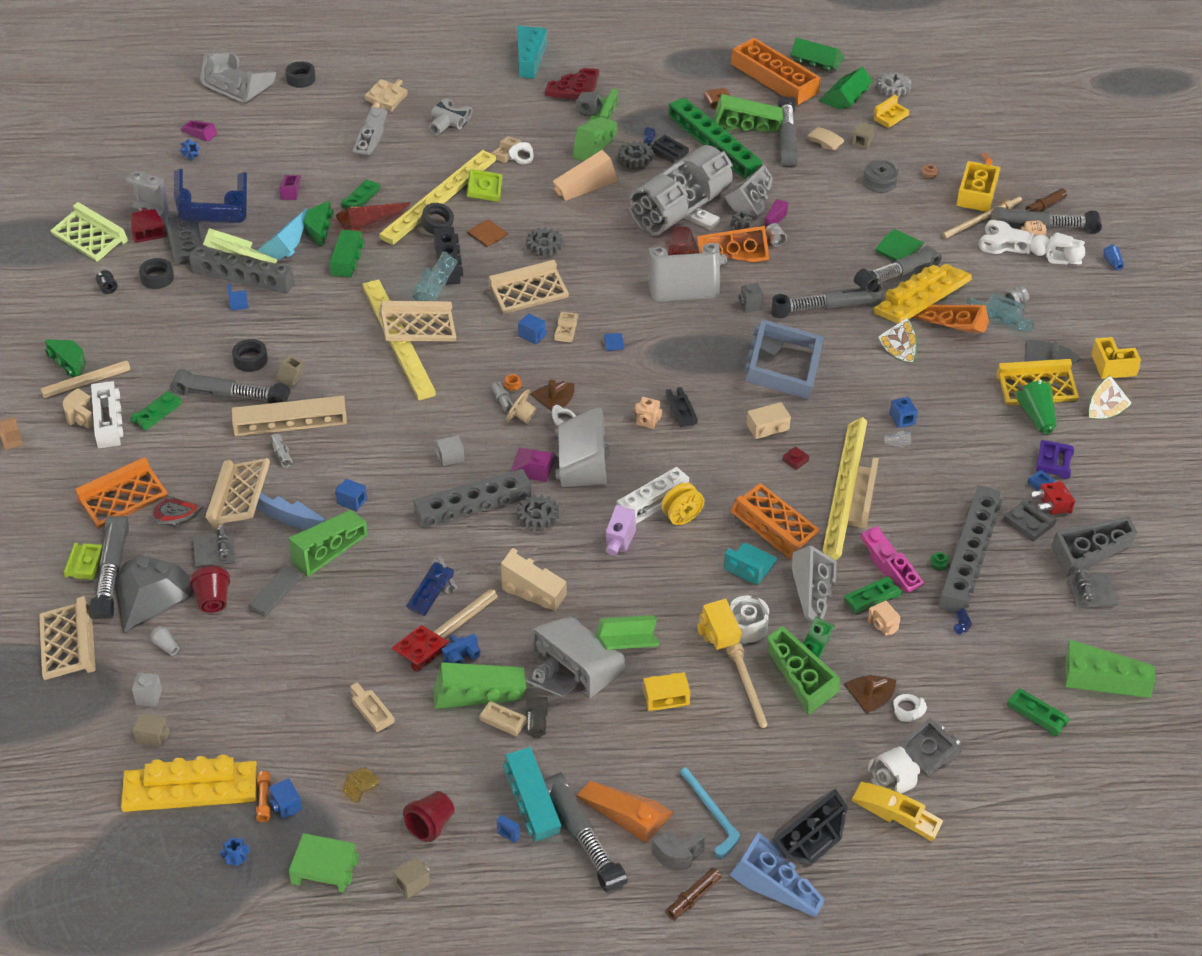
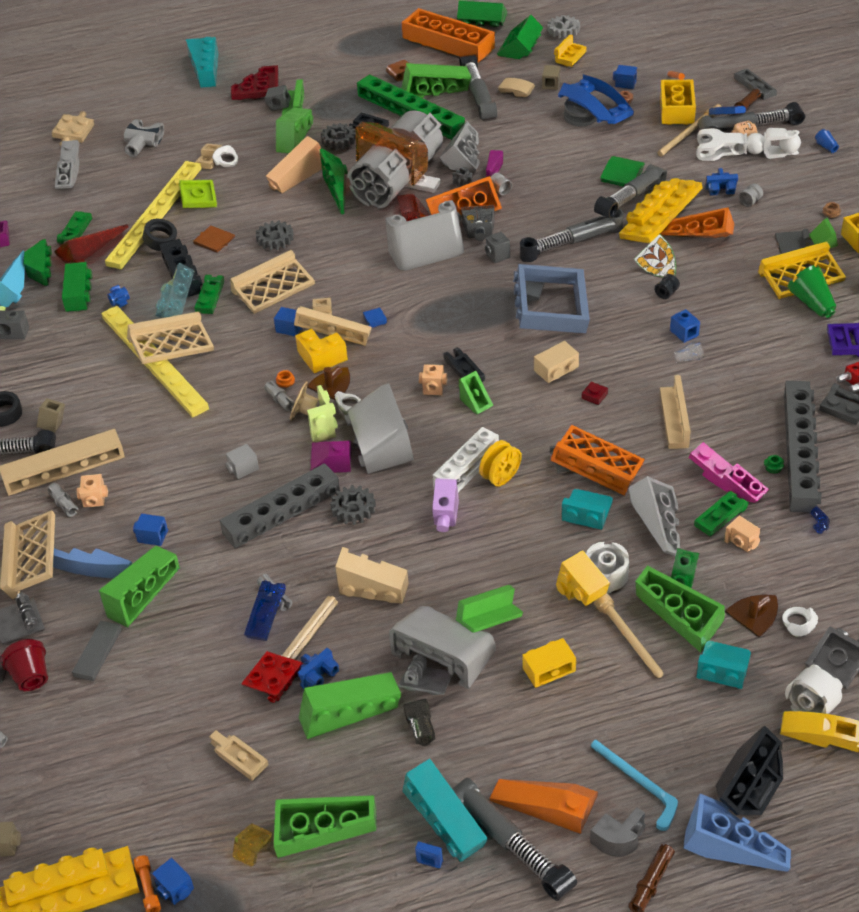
camera: 10 degrees left, 0 degrees up
dark red piece [403,791,455,842] -> none
tan plate [479,701,527,737] -> none
clear blue arm [643,127,656,145] -> none
light yellow plate [822,417,867,560] -> none
clear light blue bracket [967,293,1034,331] -> none
blue tile [1027,470,1055,491] -> none
none -> light nougat brick [77,474,108,507]
none -> blue gear [107,285,130,308]
none -> green plate [194,274,224,314]
none -> bright green wedge [274,795,377,858]
none -> tan fence [294,306,372,346]
none -> yellow brick [295,329,348,374]
none -> yellowish green bracket [307,385,338,442]
none -> green wedge [319,149,348,215]
none -> clear orange windscreen [355,122,428,186]
none -> bright green slope [459,371,494,414]
none -> dark grey torso [461,205,495,241]
none -> blue wedge [558,74,634,124]
none -> blue brick [613,65,637,89]
none -> black wheel [654,274,680,299]
none -> teal bracket [696,641,751,689]
none -> blue hips [705,168,738,196]
none -> blue tile [709,106,746,115]
none -> dark grey tile [734,68,777,100]
none -> bright green slope [809,218,838,248]
none -> medium nougat plate [823,202,841,218]

